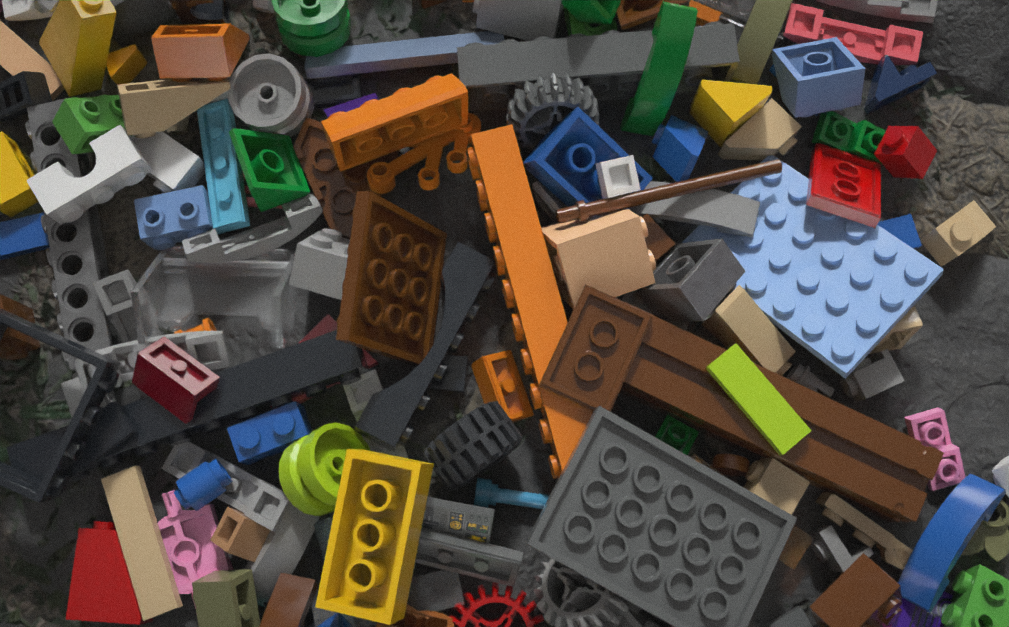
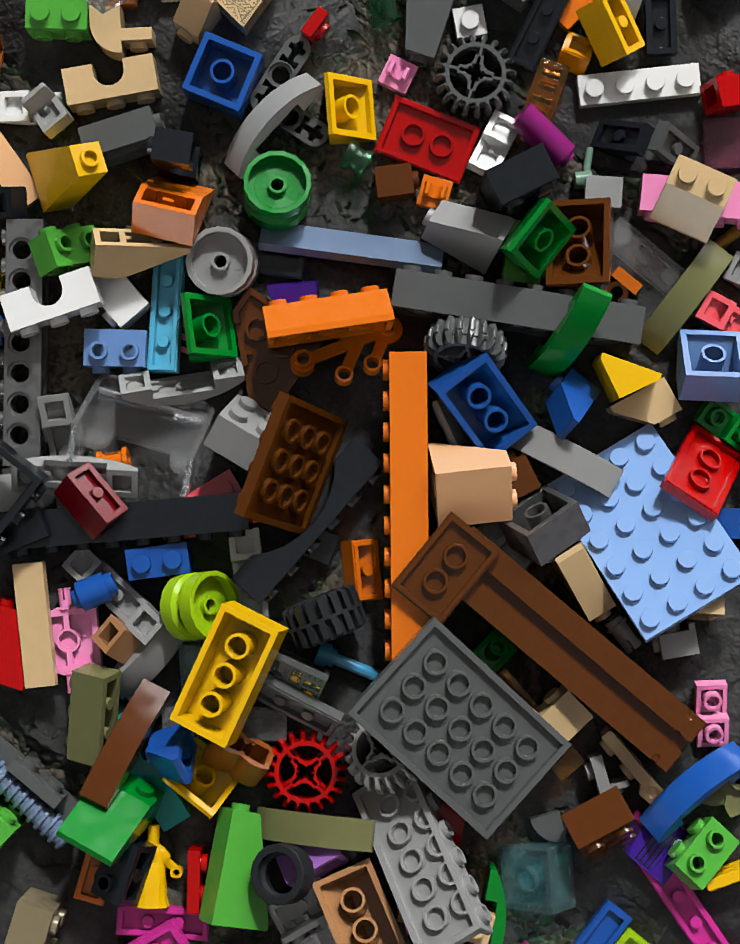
camera: 15 degrees right, 10 degrees up
light orange slope [106,44,148,85] -> none
reddish brown bar [555,159,782,224] -> none
white plate [595,155,640,199] -> none
lime tile [706,343,812,456] -> none
dark orange tile [712,454,750,476] -> none

